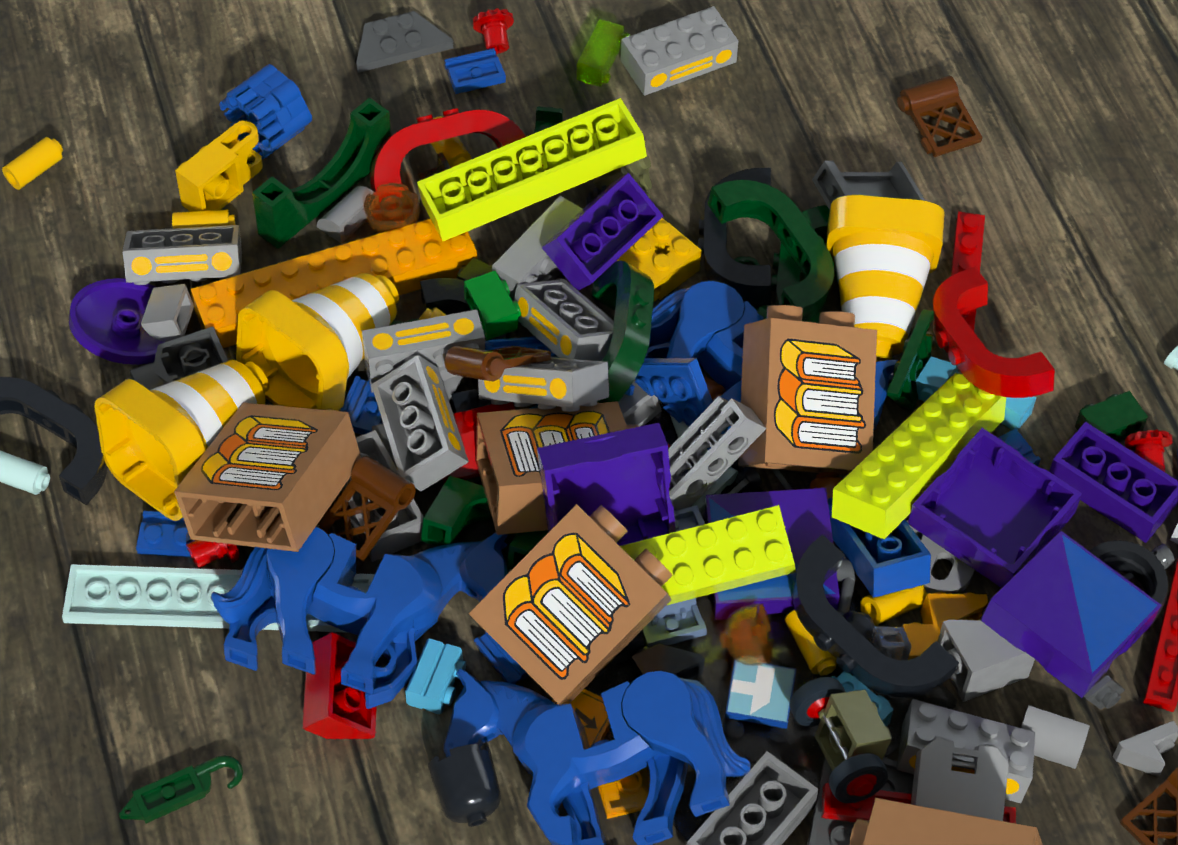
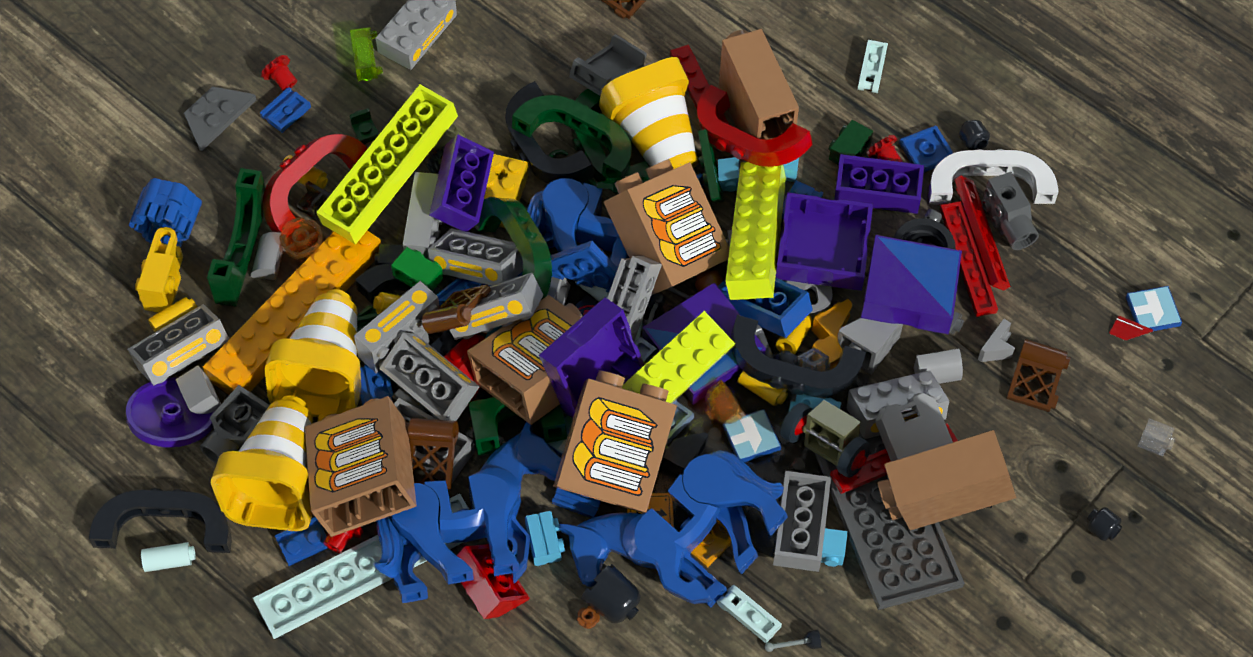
camera: 30 degrees left, 5 degrees up
yellow brick [2,137,63,190] -> none
none -> dark orange plate [577,606,600,629]
none -> medium nougat brick [719,29,799,139]

